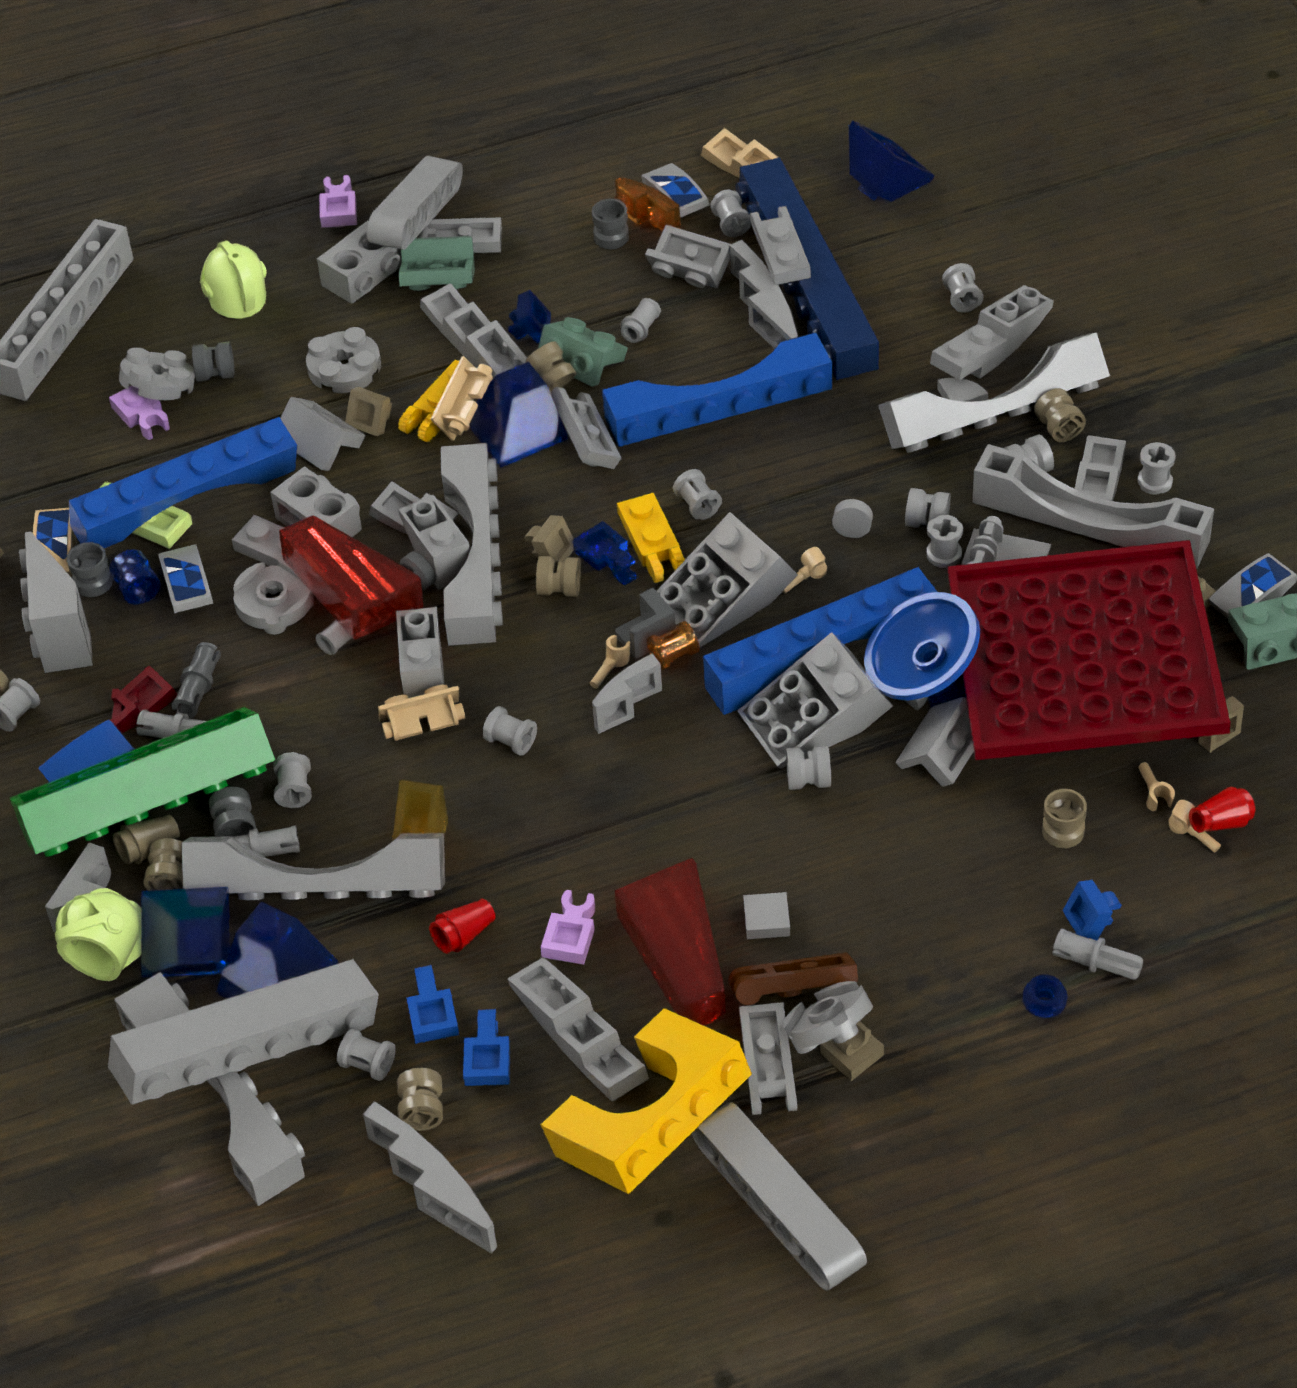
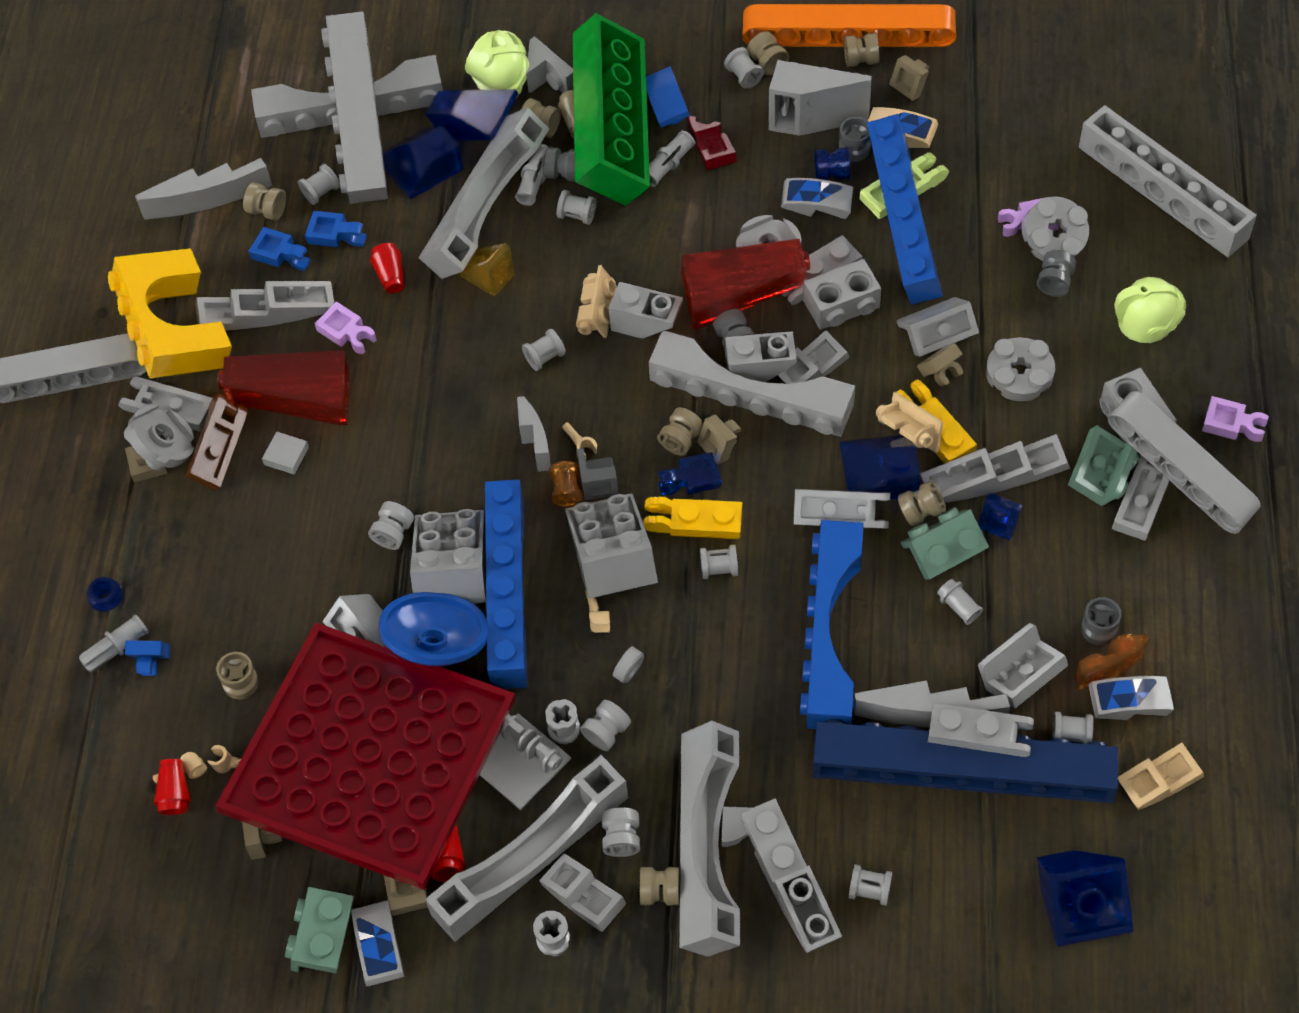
camera: 115 degrees right, 10 degrees up
dark grey pin [172,642,221,718] -> none

